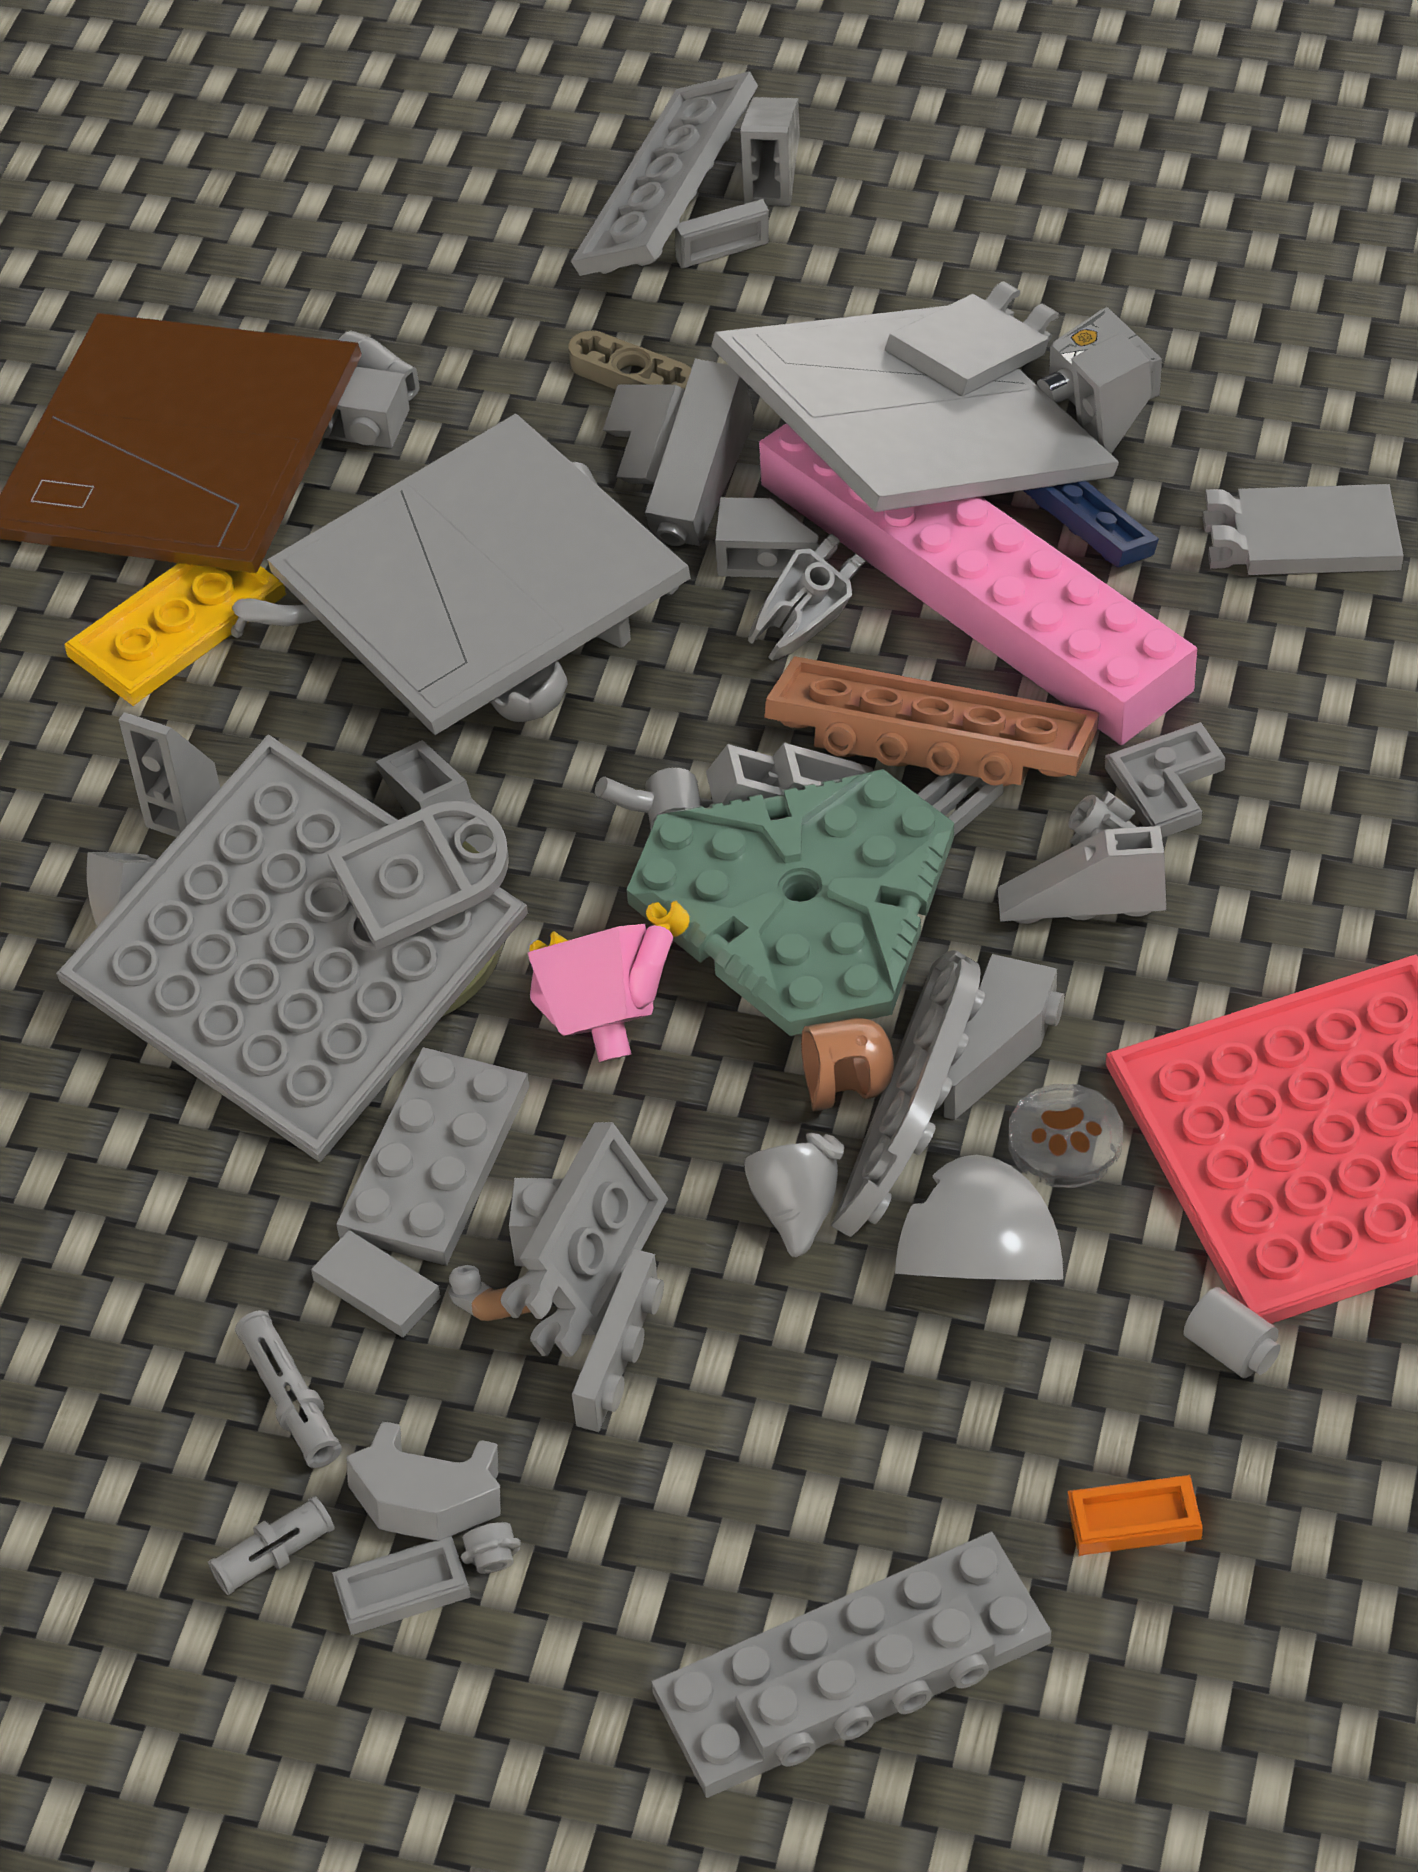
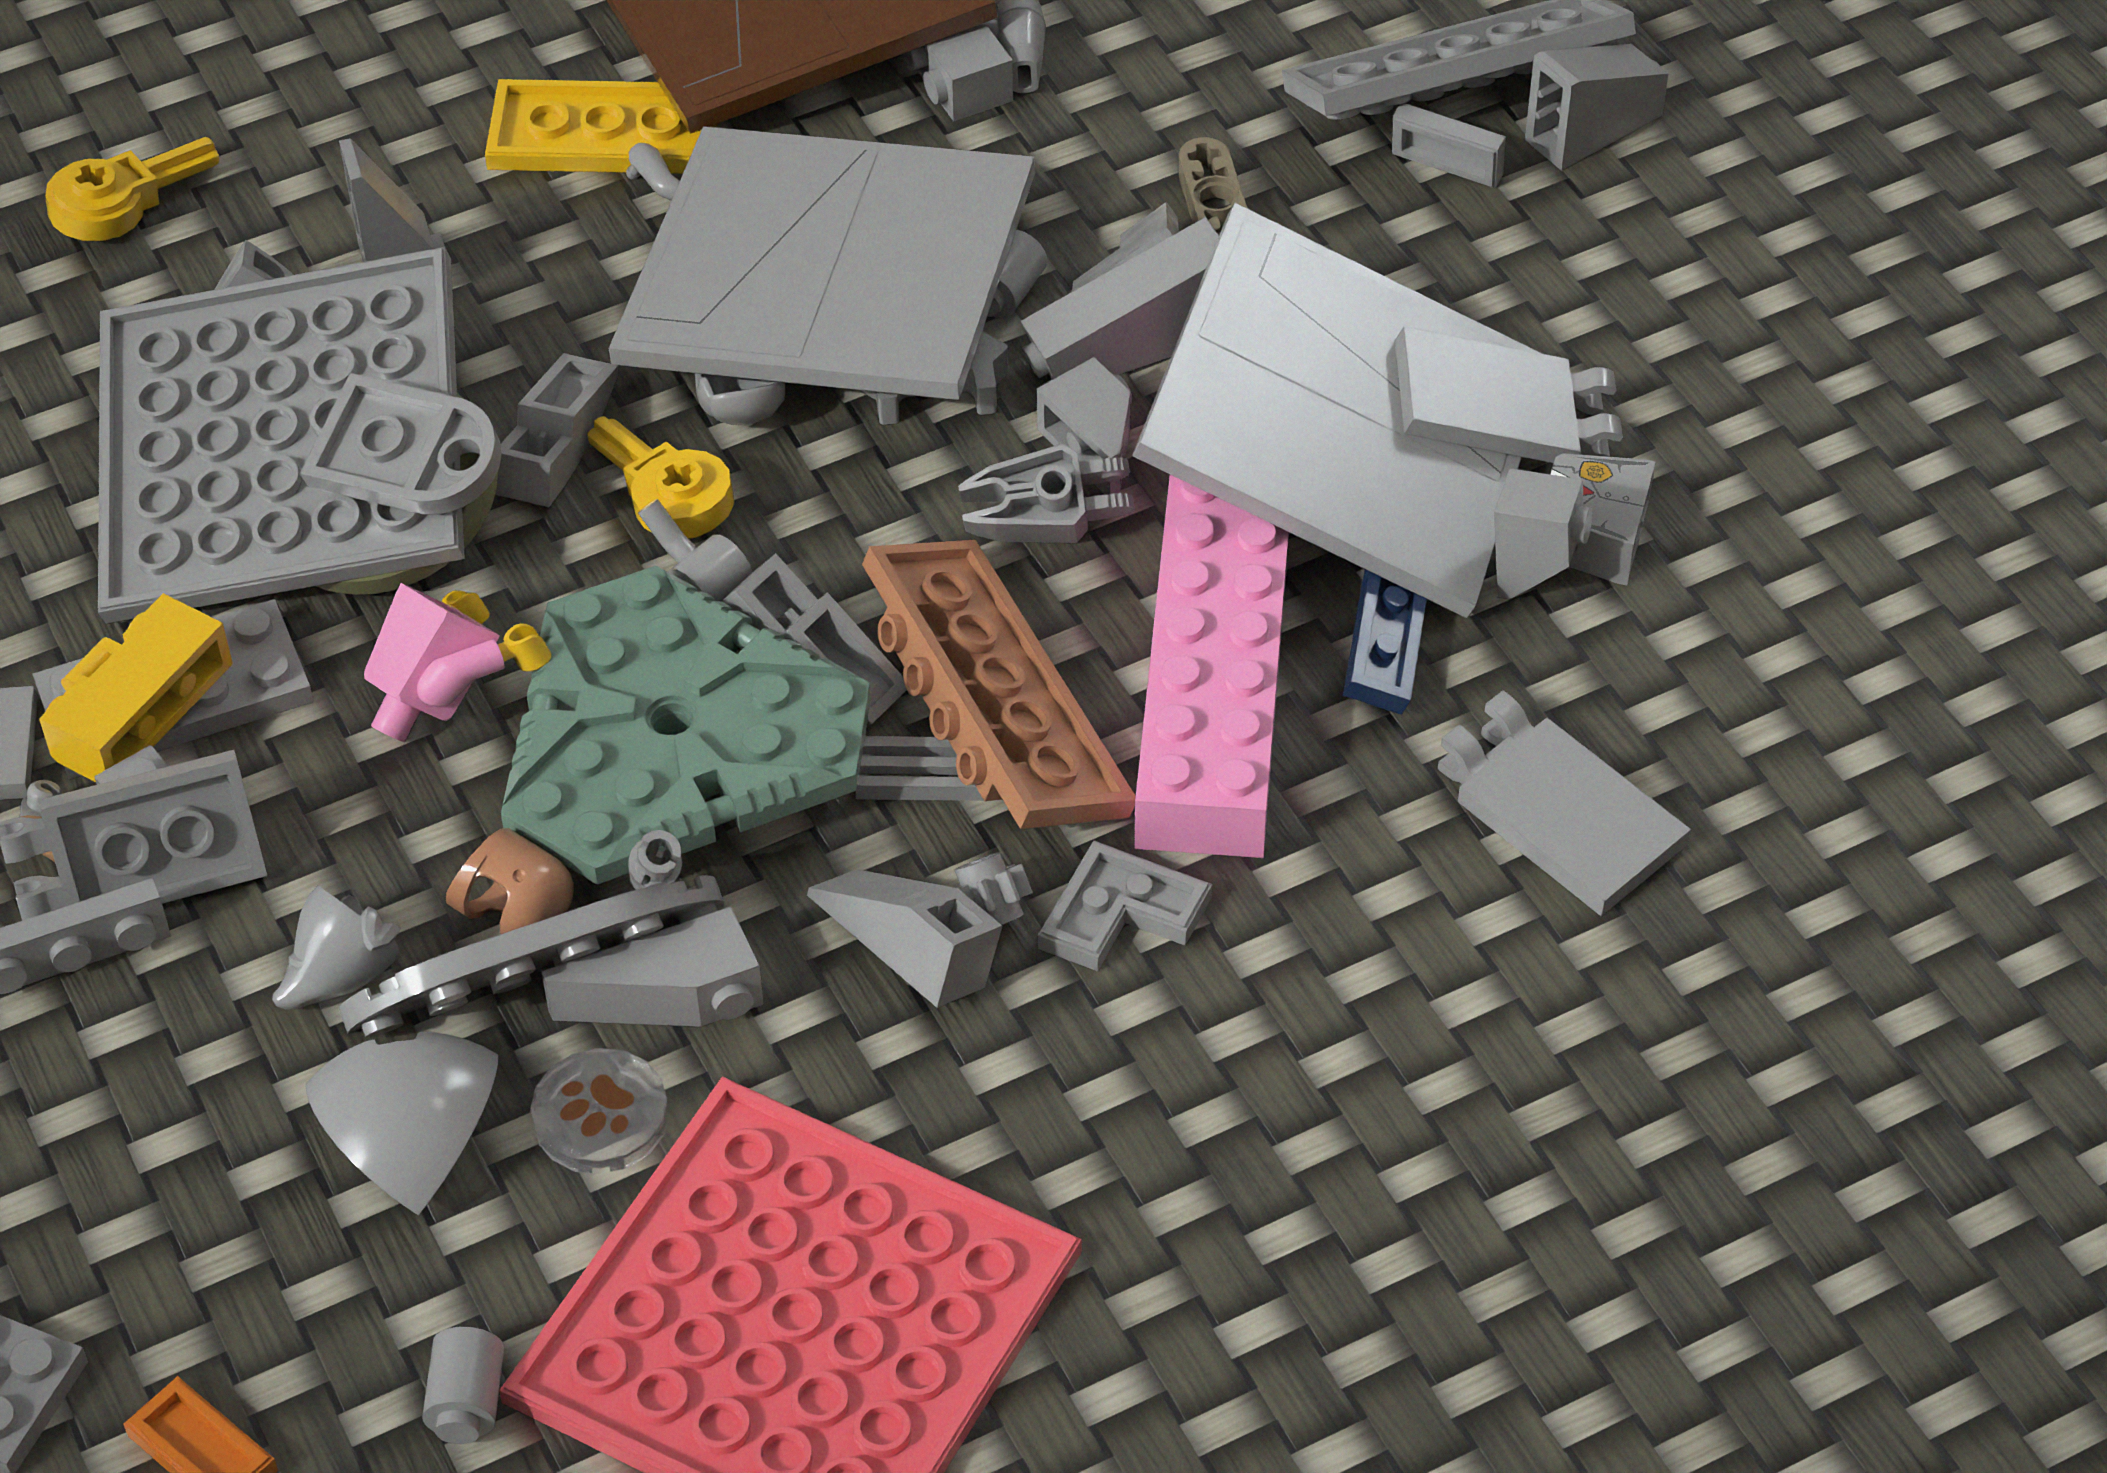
camera: 45 degrees right, 0 degrees up
none -> yellow piece [39,593,233,782]
none -> yellow piece [587,416,735,538]
none -> light grey pin [628,830,682,889]

